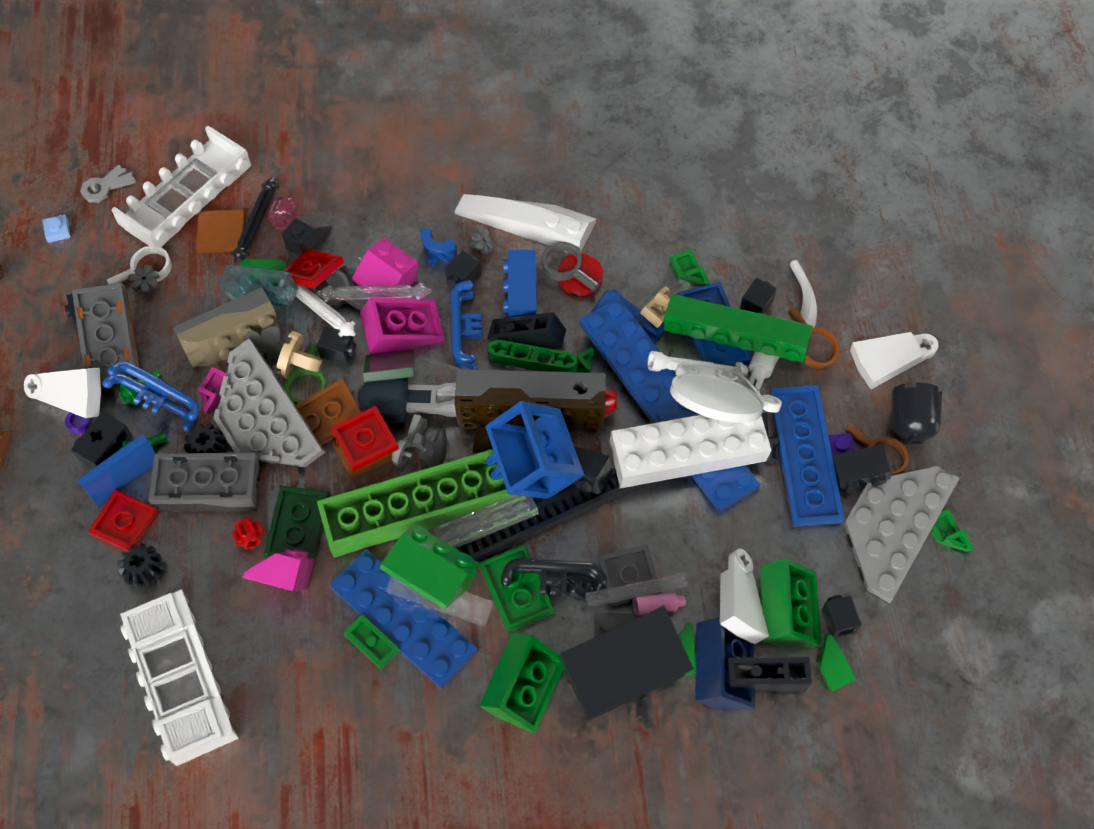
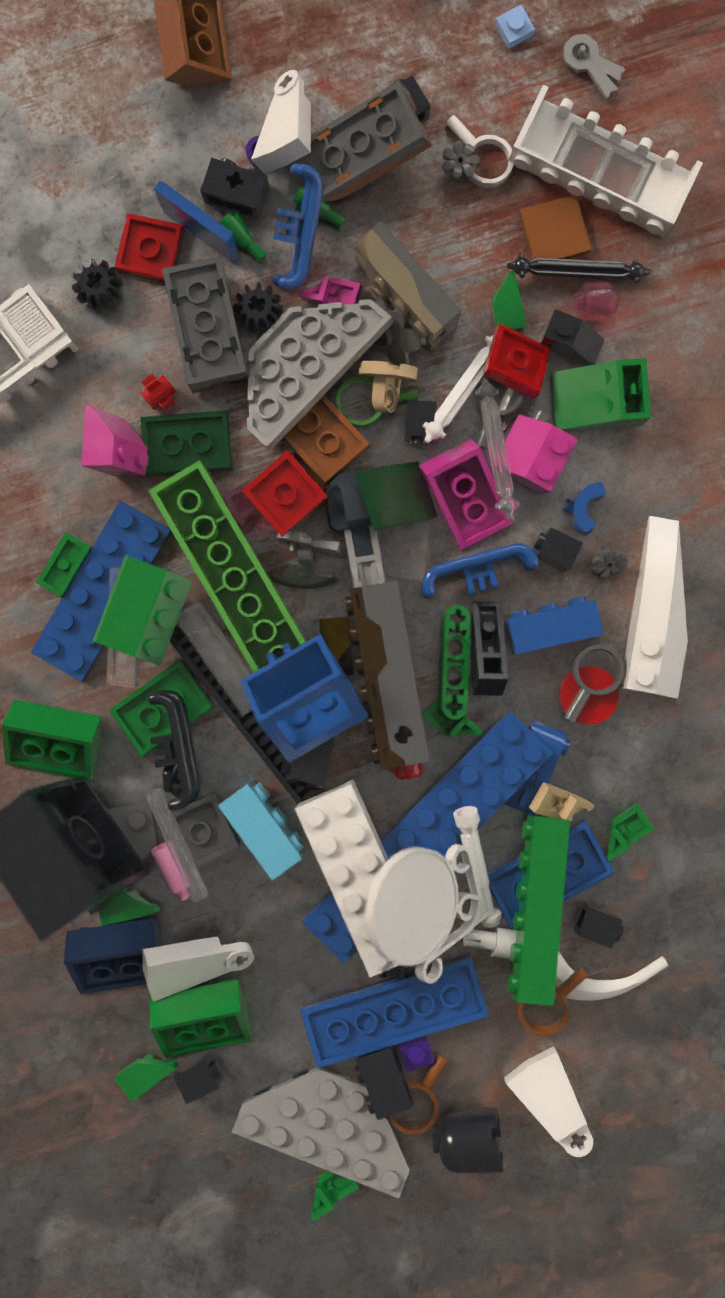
camera: 80 degrees right, 25 degrees up
clear light blue brick [218,265,299,307] -> none
black slope [727,657,812,692] -> none
none -> medium azure brick [218,780,306,881]
none -> clear pink brick [222,481,261,526]
none -> green slope [551,358,651,431]

